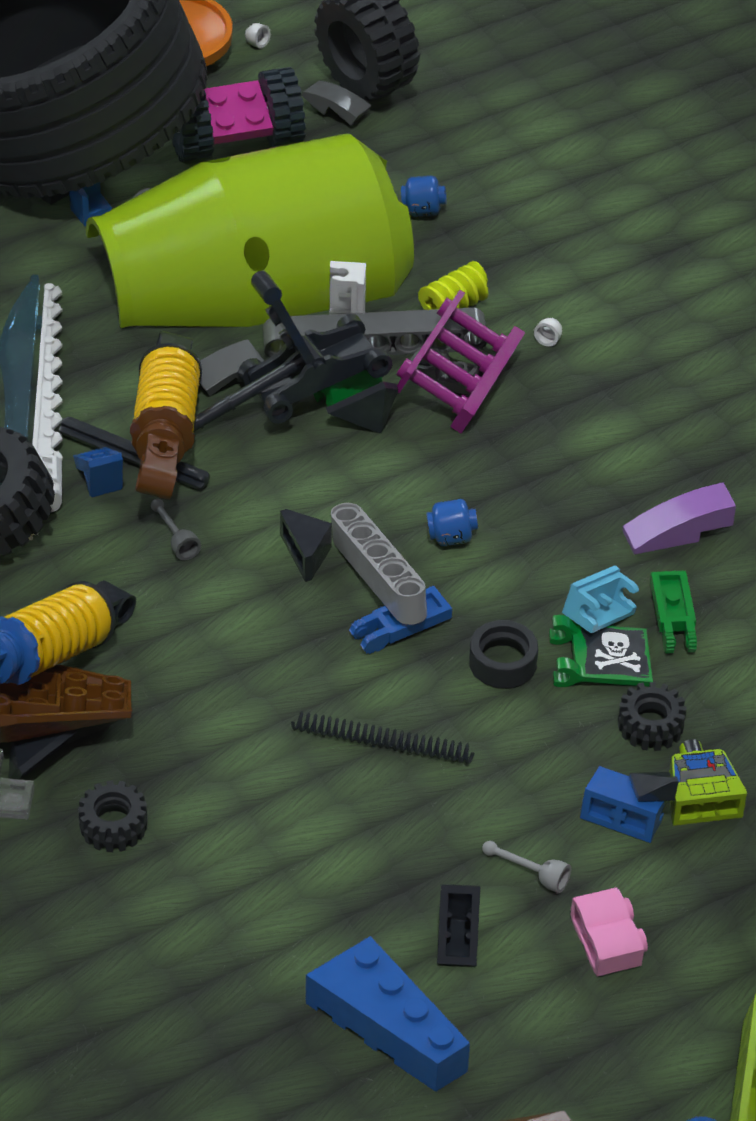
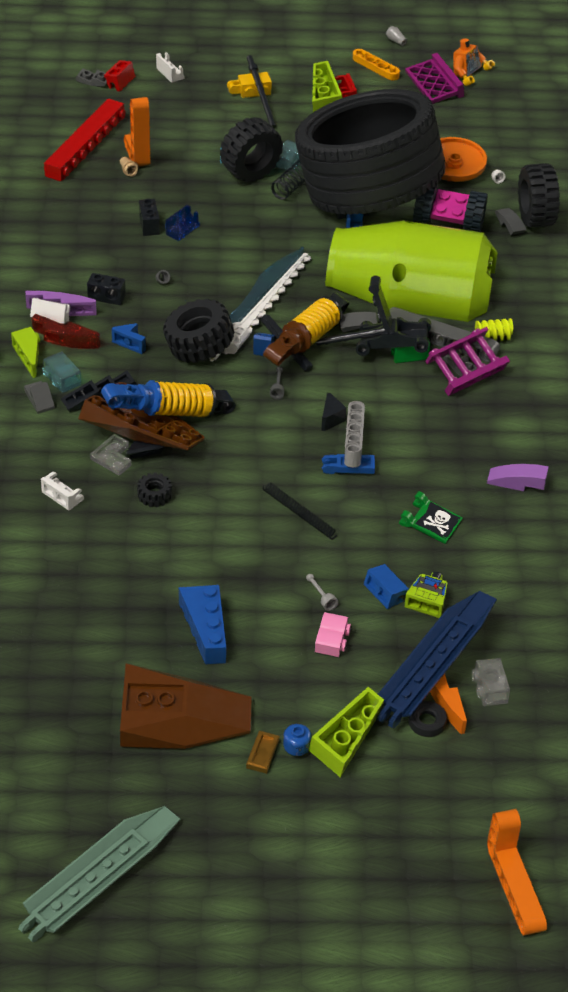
camera: 30 degrees right, 0 degrees up
black slope [326,381,399,433] -> none
white hinge [329,261,366,314] -> none
blue head [401,176,447,217] -> none
blue head [427,499,478,546] -> none
black slope [437,884,481,966] -> none
black tyre [469,620,538,688] -> none
white hinge [534,318,562,346] -> none
medium azure hinge [562,565,639,633] -> none
black tyre [618,682,686,751] -> none
black slope [629,772,679,802] -> none
green hinge [650,571,697,653] -> none

